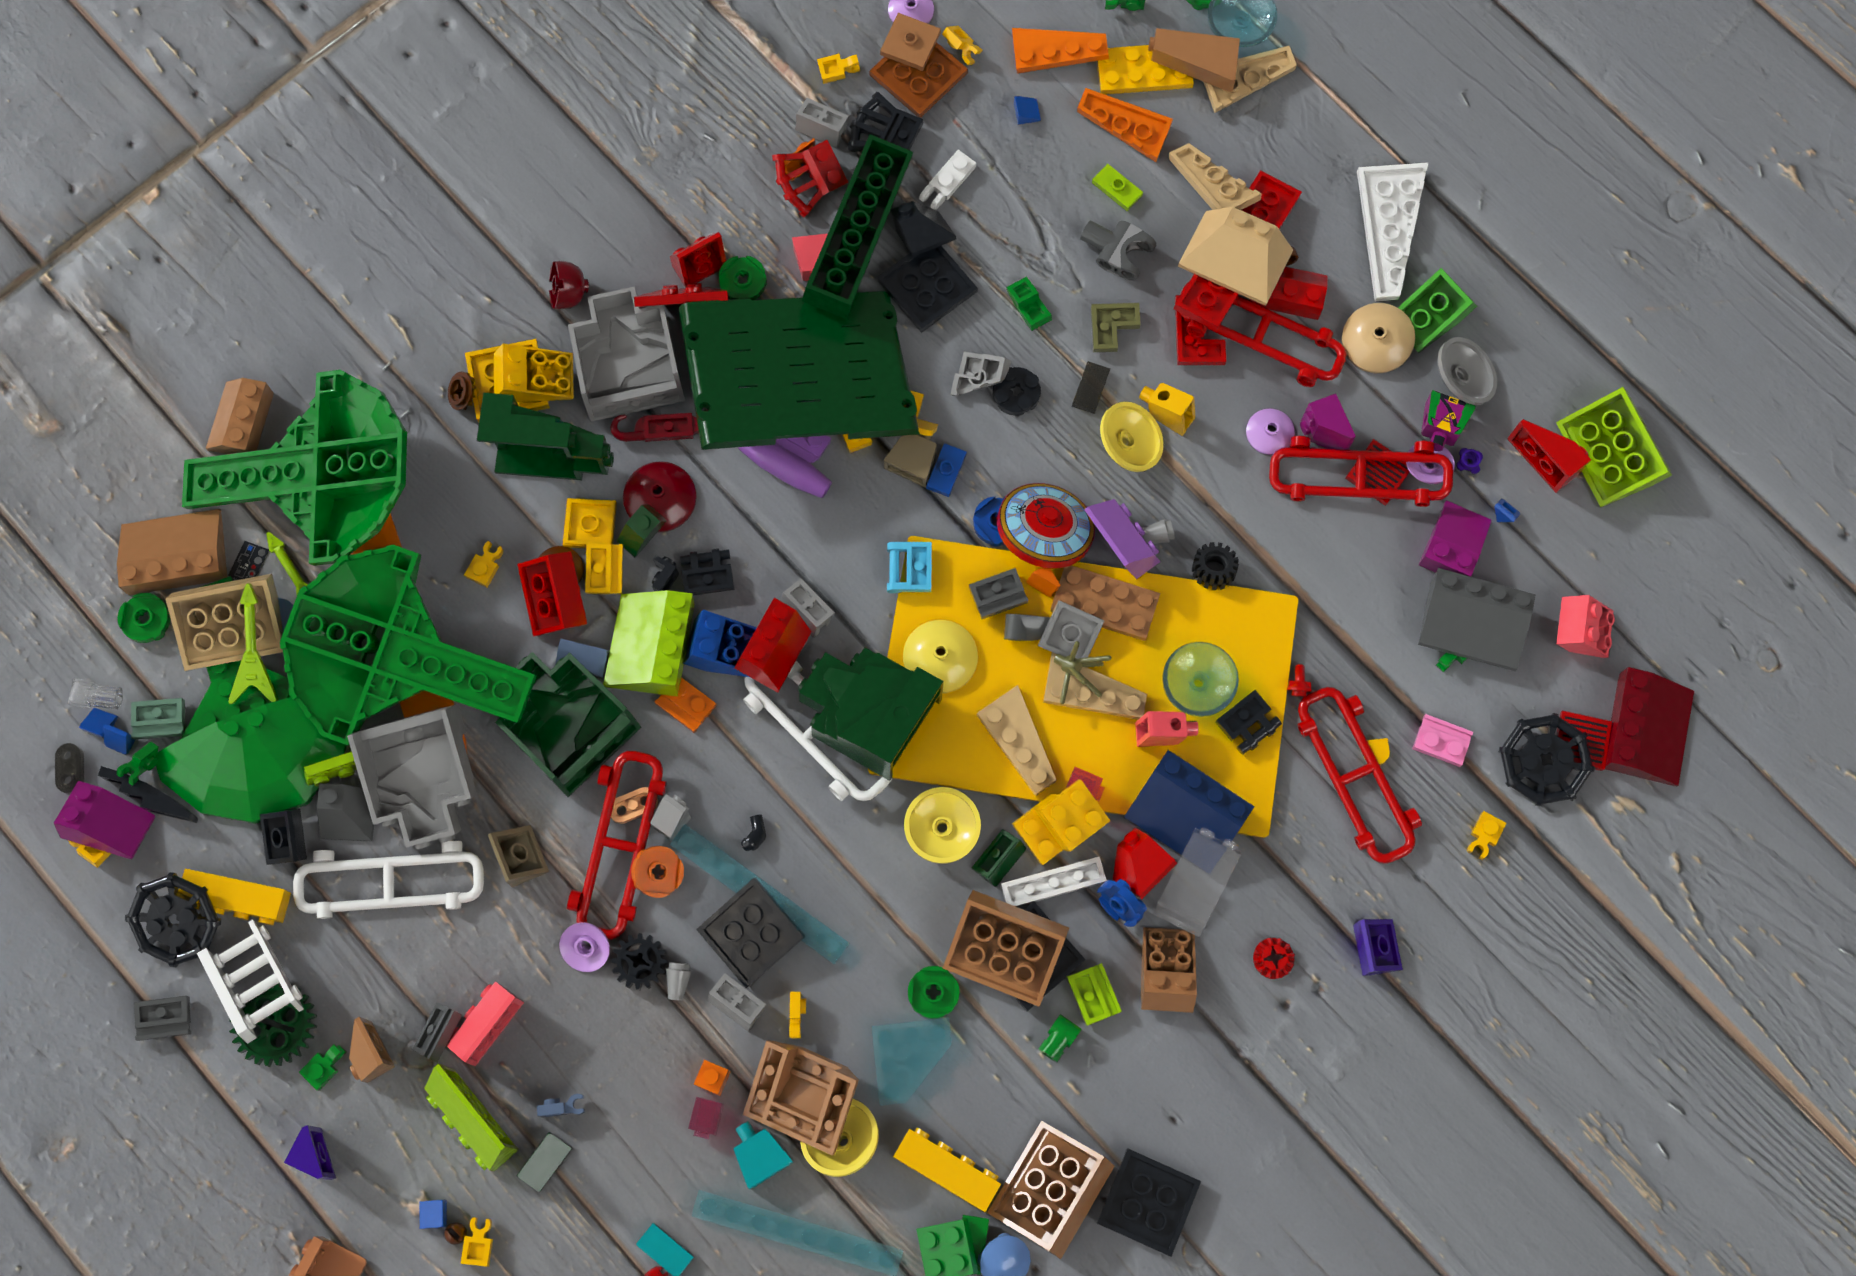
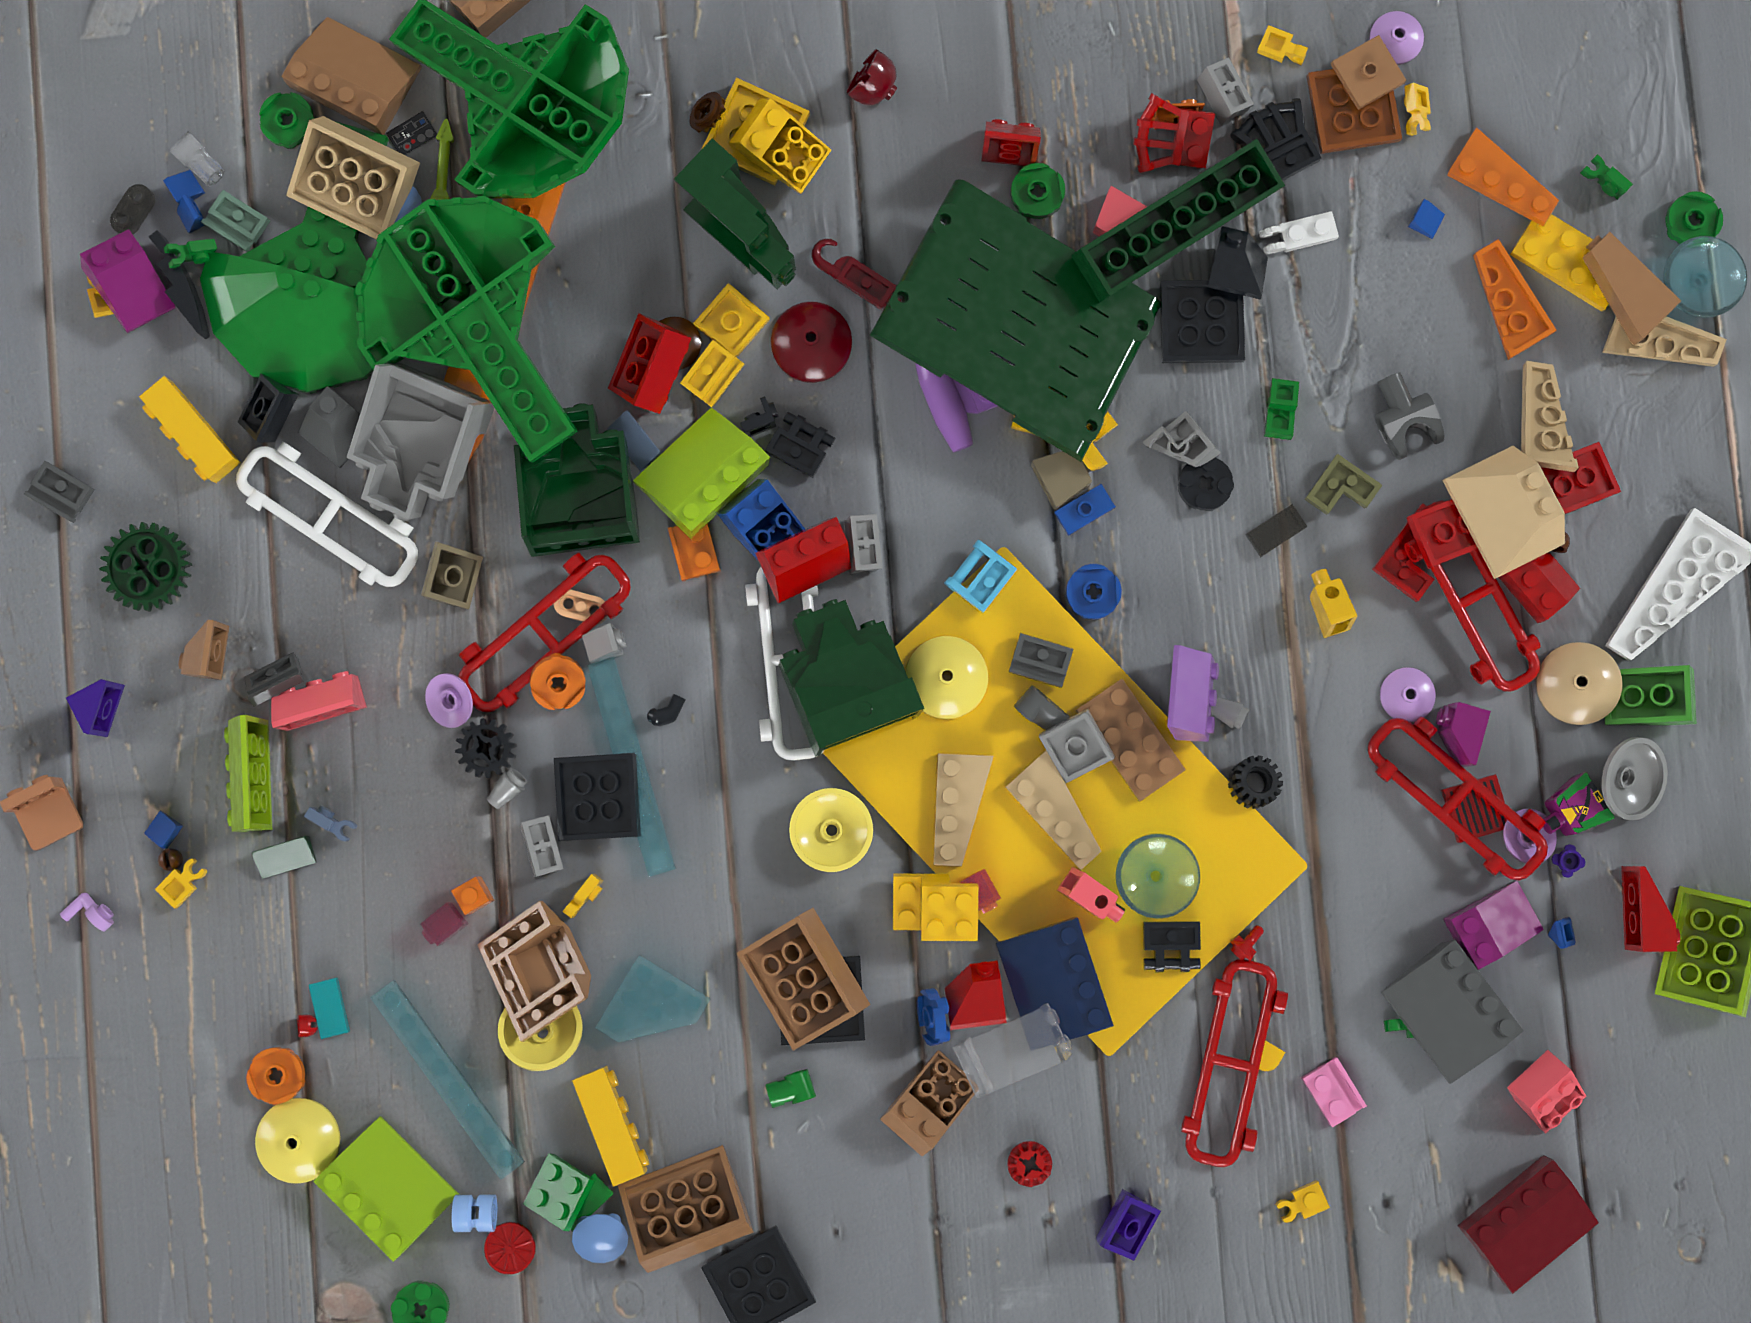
camera: 40 degrees right, 10 degrees up
black plate [125,872,221,967] -> none
white fence [197,920,304,1044] -> none
lime piece [228,583,278,704] -> none
green plate [299,1044,347,1091] -> none
lime plate [304,752,357,786] -> none
yellow plate [464,541,504,588] -> none
light grey panel [568,286,685,422] -> none
dark green slope [616,504,667,558] -> none
red wing [634,283,728,307] -> none
teal torso [733,1121,794,1190] -> none
green plate [908,966,960,1019] -> none
dark green slope [971,829,1026,887] -> none
dish [997,483,1095,569] -> none
white plate [1001,856,1107,907] -> none
orange slope [1026,567,1061,597] -> none
olive plant [1054,641,1111,704] -> none
lime plate [1067,963,1122,1026] -> none
lime plate [1092,164,1143,211] -> none
light yellow dish [1100,402,1163,472] -> none
black plate [1498,713,1595,806] -> none
red tile [1556,711,1612,771] -> none

